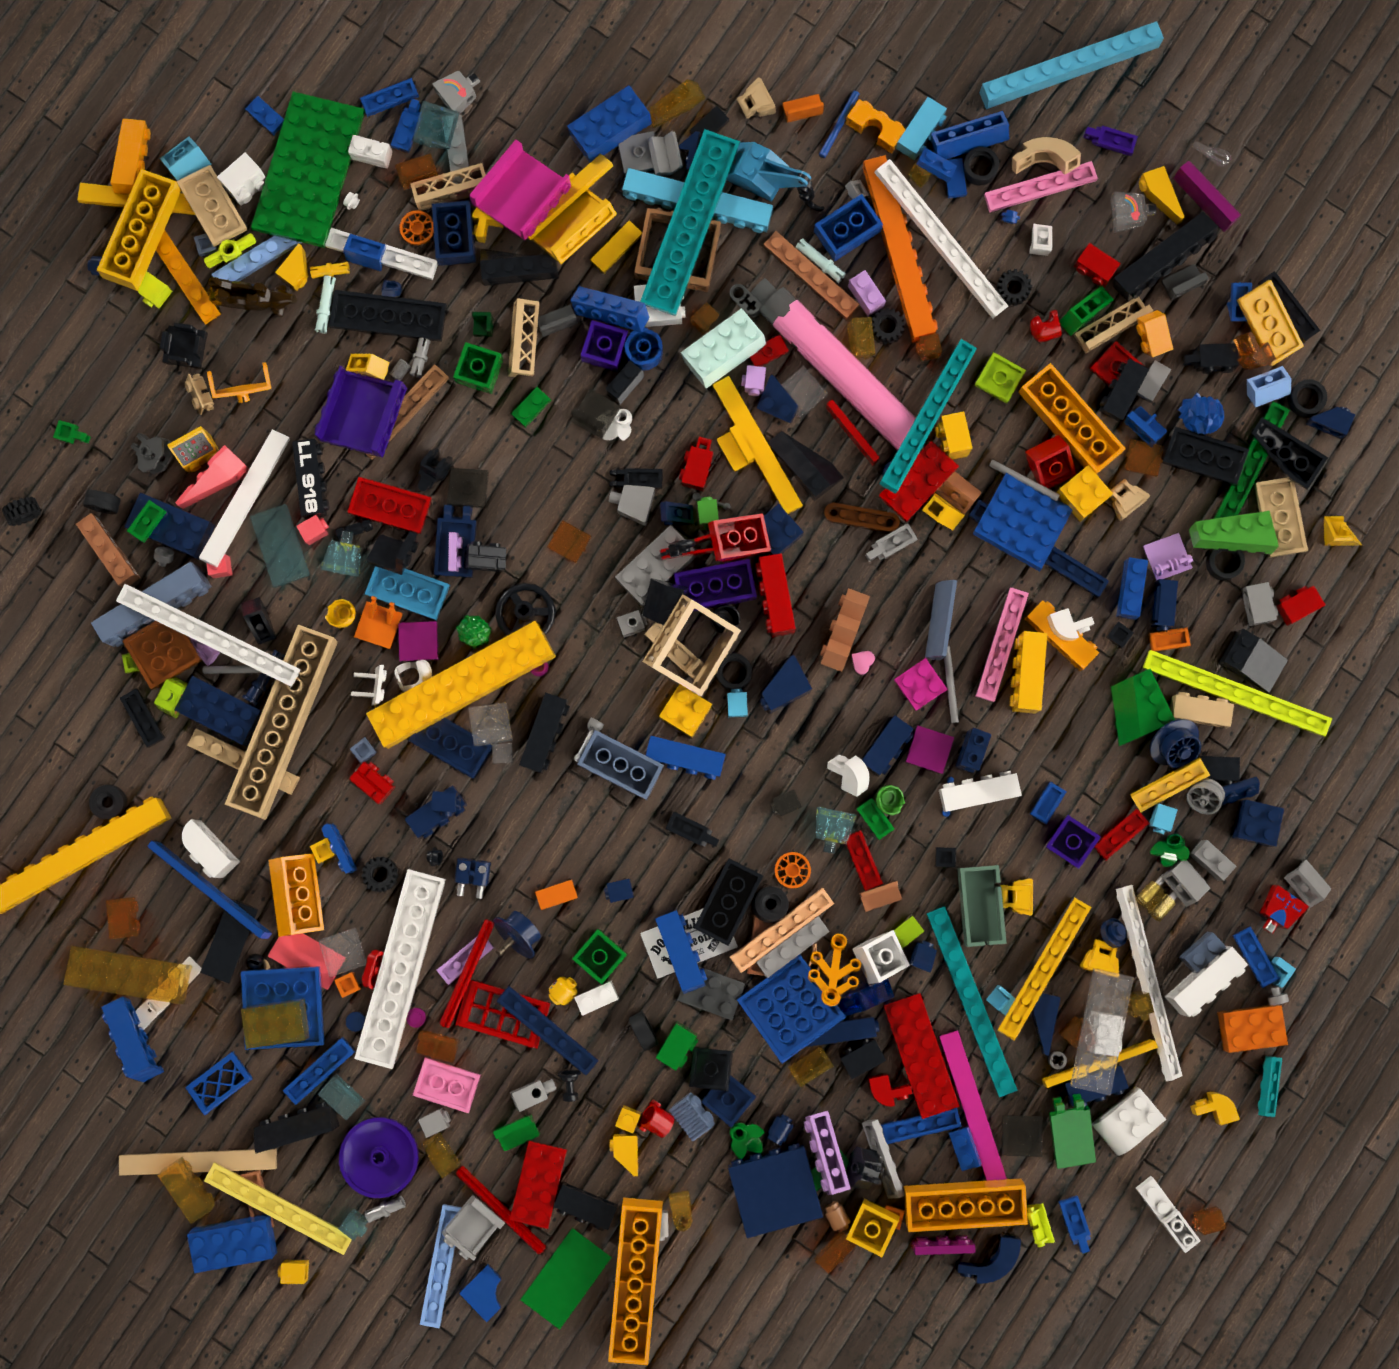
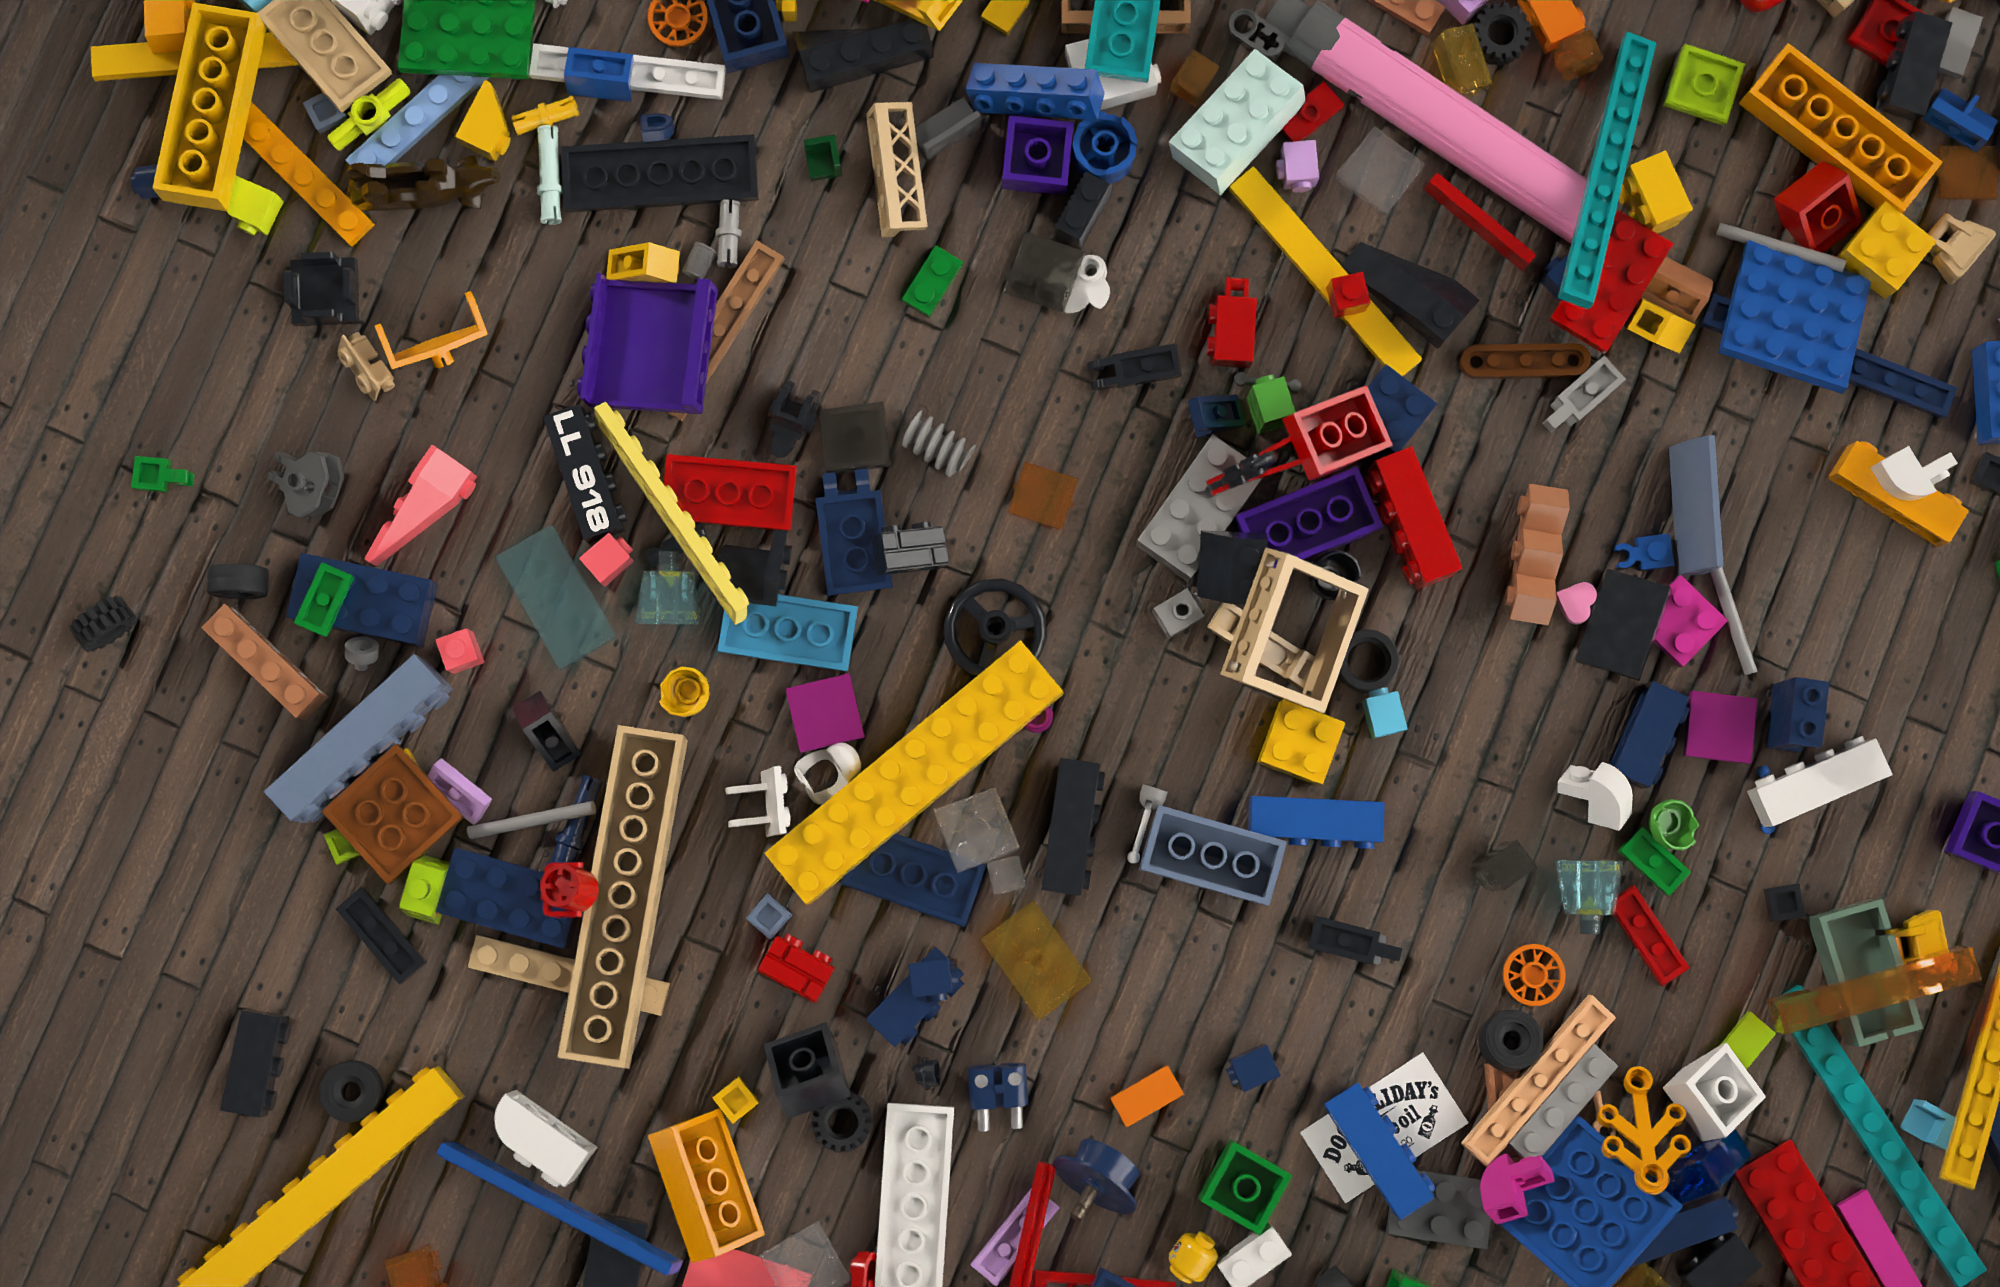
camera: 20 degrees left, 0 degrees up
white plate [116,584,301,687] -> none
slope [168,426,219,472] -> none
white tile [199,429,290,567] -> none
blue hinge [321,823,357,874] -> none
orange plate [354,596,403,649] -> none
lavender plate [448,532,462,572] -> none
green brick [453,342,504,394] -> none
green hair [456,615,491,649] -> none
light grey torso [609,485,655,526] -> none
black brick [694,858,763,946] -> none
yellow panel [717,425,755,472] -> none
dark blue wing [757,375,799,423] -> none
dark blue slope [760,655,812,714] -> none
nougat panel [859,881,902,912] -> none
dark blue slope [909,940,937,973] -> none
bright pink plate [975,587,1029,702] -> none
yellow brick [1010,631,1047,714] -> none
blue tile [1030,781,1067,825] -> none
none -> black brick [220,1009,291,1118]
none -> red piece [540,862,599,918]
none -> light yellow plate [595,402,749,625]
none -> black brick [763,1022,851,1119]
none -> light grey piece [902,410,976,477]
none -> clear yellow plate [980,901,1092,1020]
none -> red brick [1326,272,1371,319]
none -> dark pink brick [1480,1153,1555,1225]
none -> black tile [1575,569,1672,681]
none -> blue plate [1613,533,1674,571]
none -> clear orange arch [1766,945,1982,1035]

